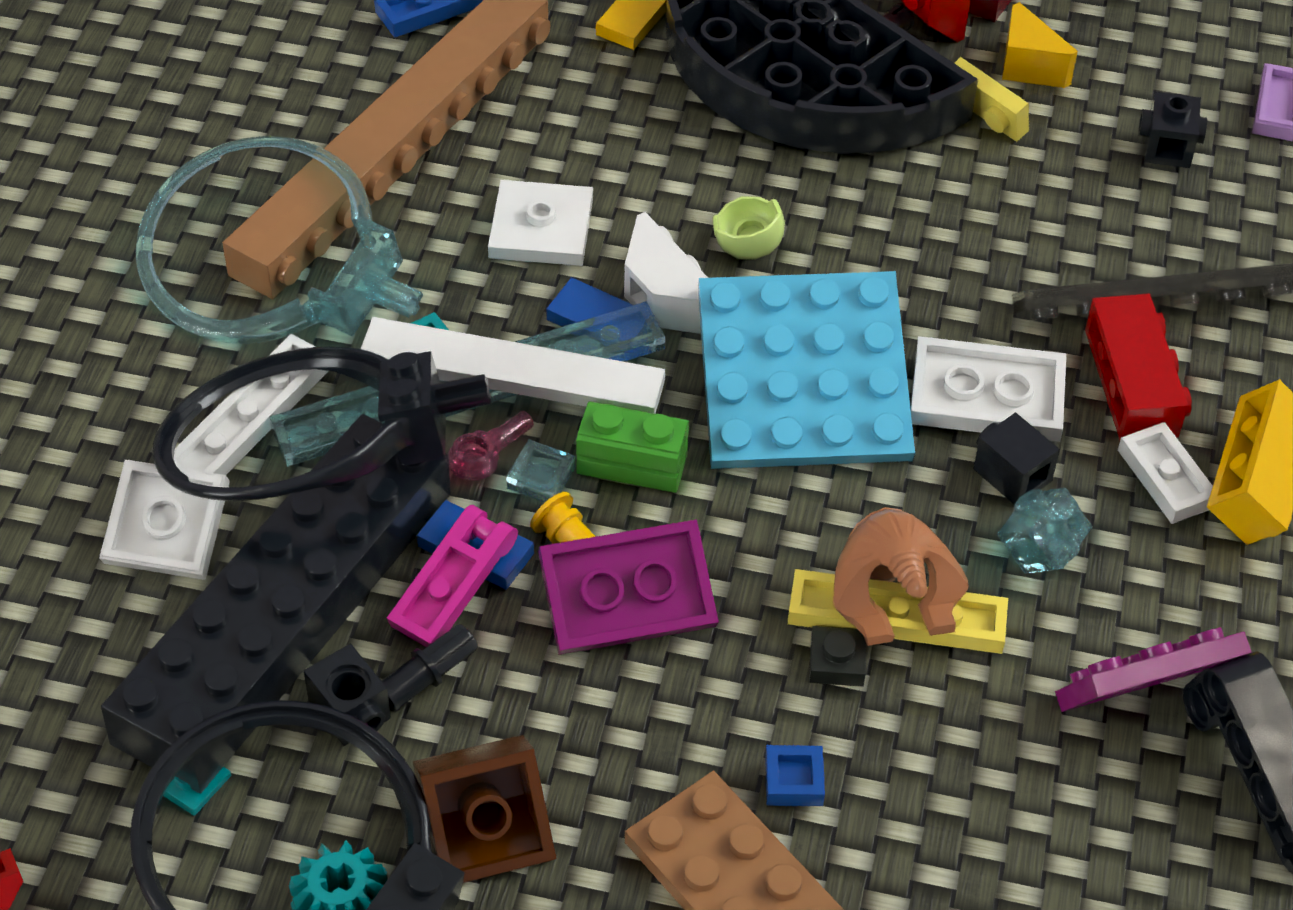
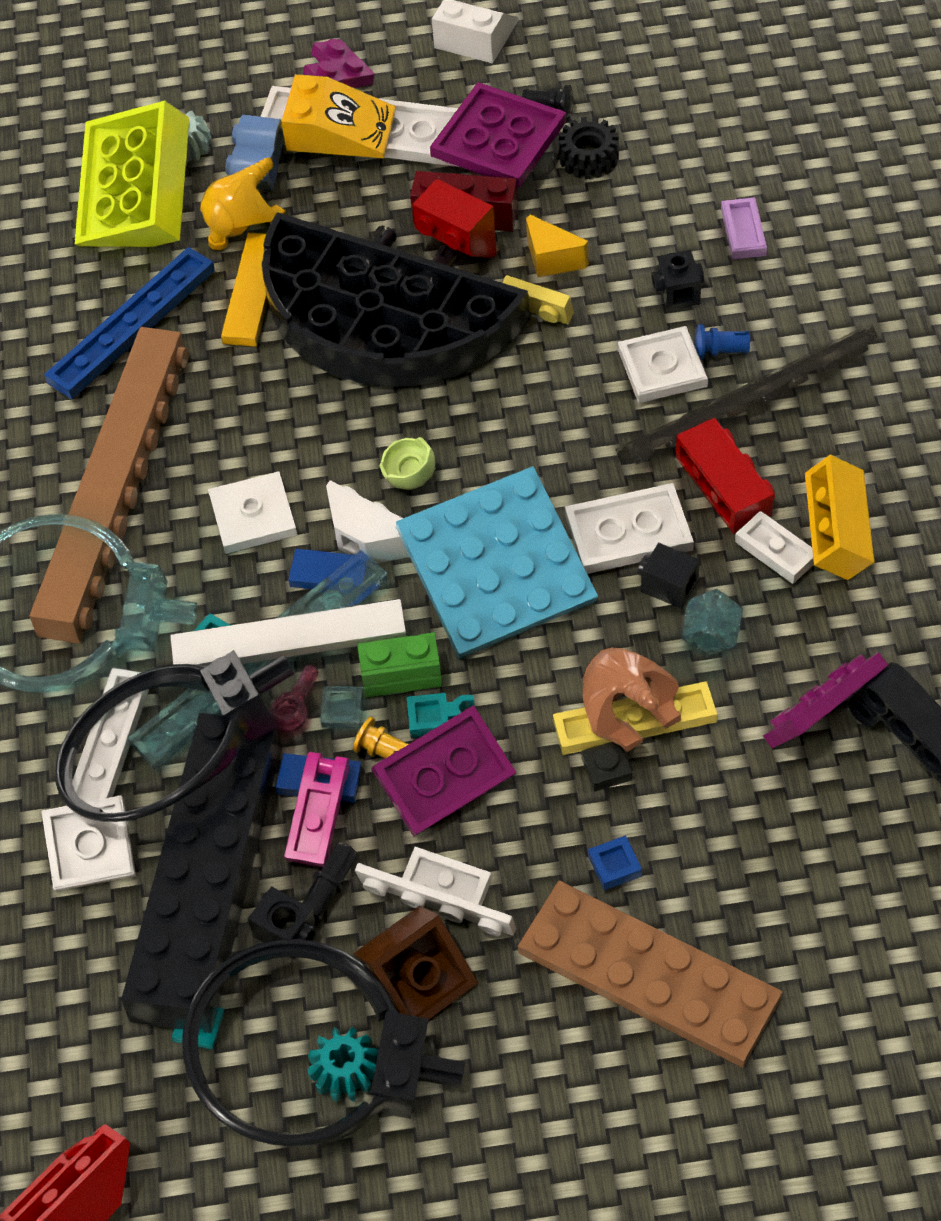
camera: 15 degrees left, 5 degrees up
none -> white bracket [355,847,516,936]
none -> teal plate [407,693,475,738]
none -> white plate [618,326,708,403]
none -> blue pin [694,324,750,360]

